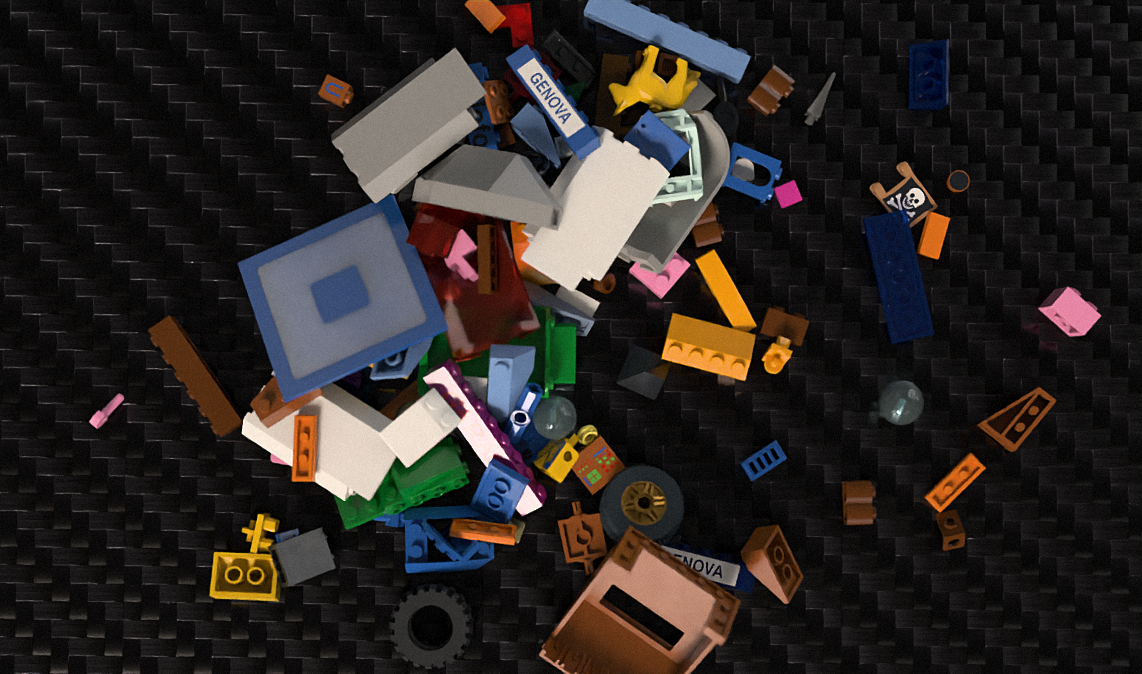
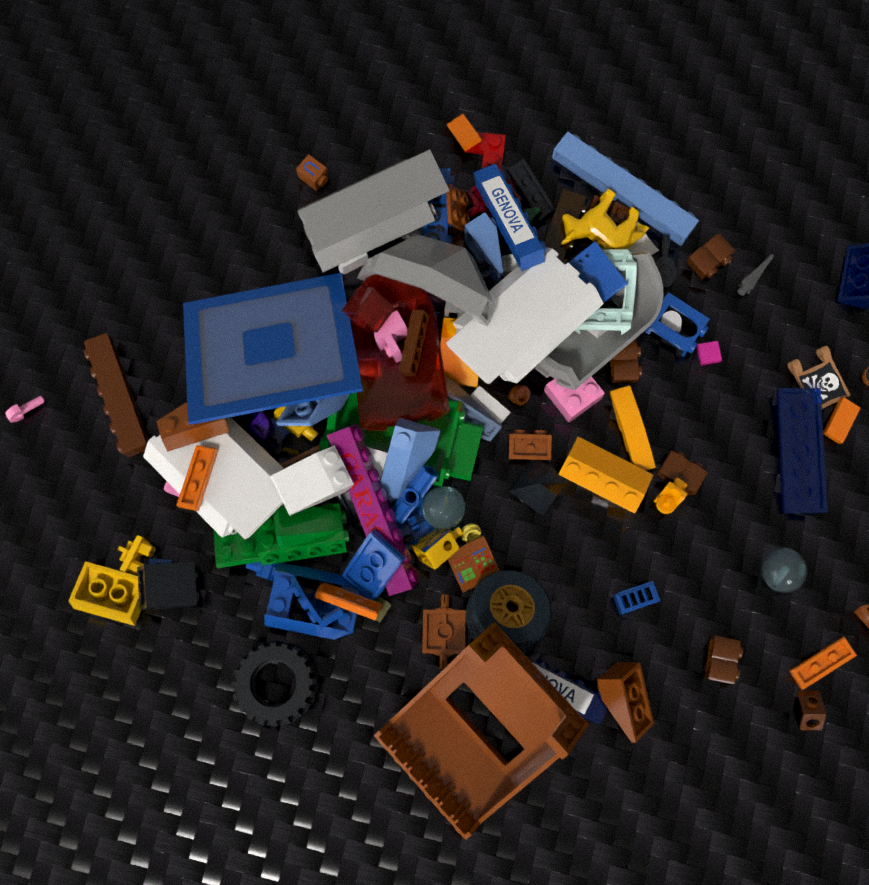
camera: 15 degrees right, 10 degrees down
none -> dark orange bracket [509,430,552,460]

